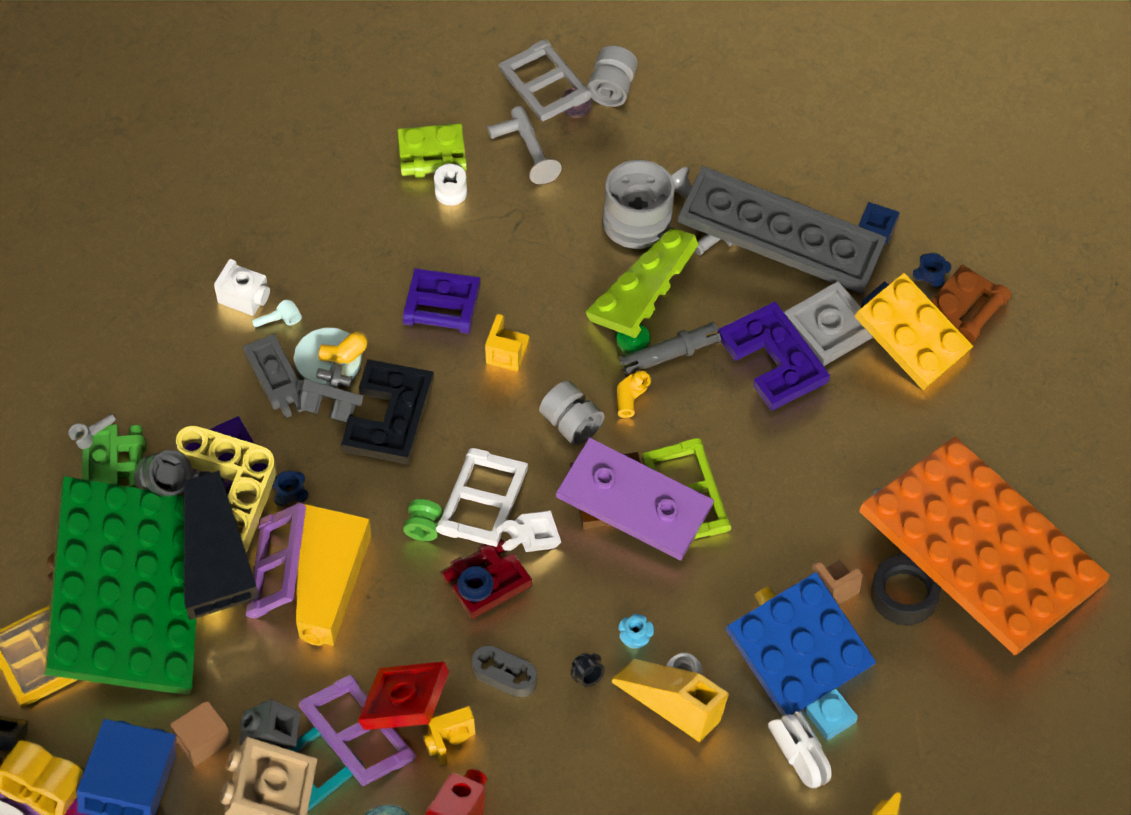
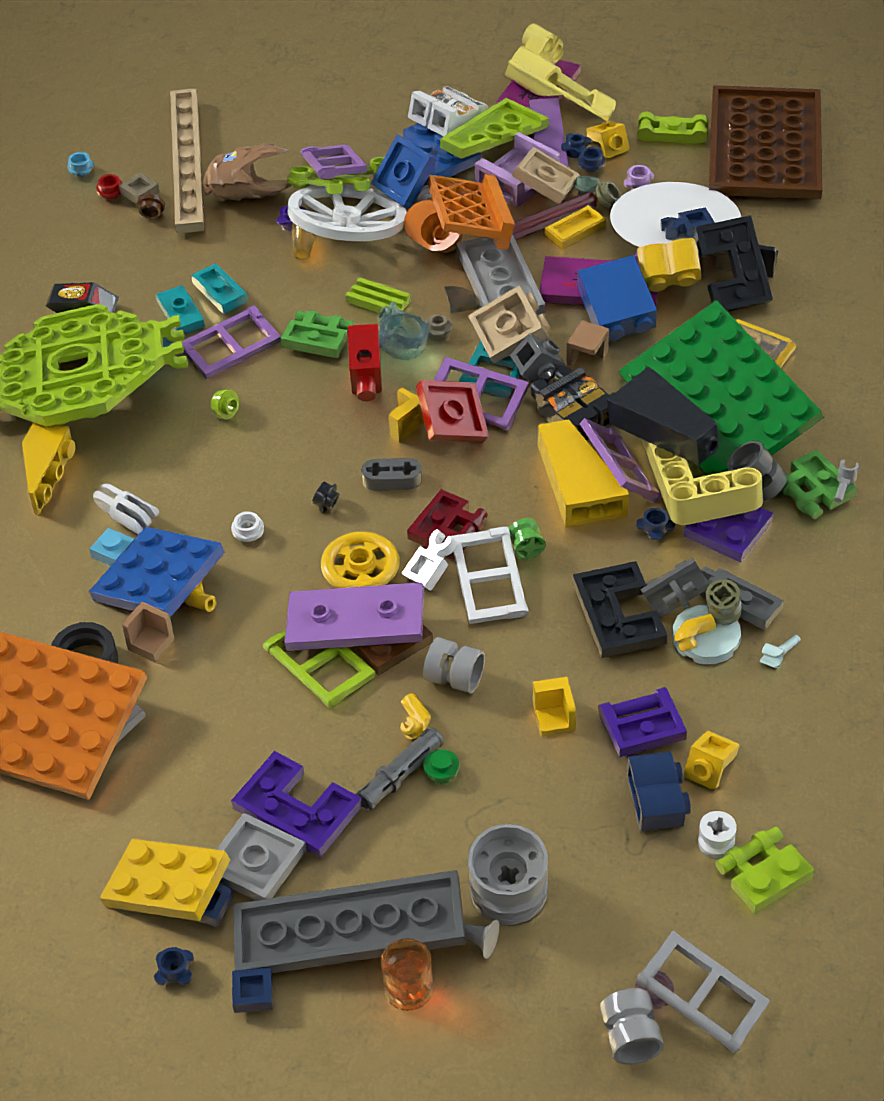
camera: 155 degrees right, 10 degrees down
white brick [214,259,270,316] -> none
dark blue plate [457,566,493,602] -> none
light grey piece [487,106,562,184] -> none
lime wing [585,227,699,338] -> none
yellow slope [612,659,729,742] -> none
medium azure plate [618,614,654,649] -> none
dark orange plate [931,265,1012,343] -> none
none -> yellow plate [321,531,400,588]
none -> clear orange wheel [381,938,433,1011]
none -> black hips [531,365,615,441]
none -> dark blue brick [626,752,691,832]
none -> yellow bracket [683,730,740,790]
none -> olive wheel [706,579,742,625]

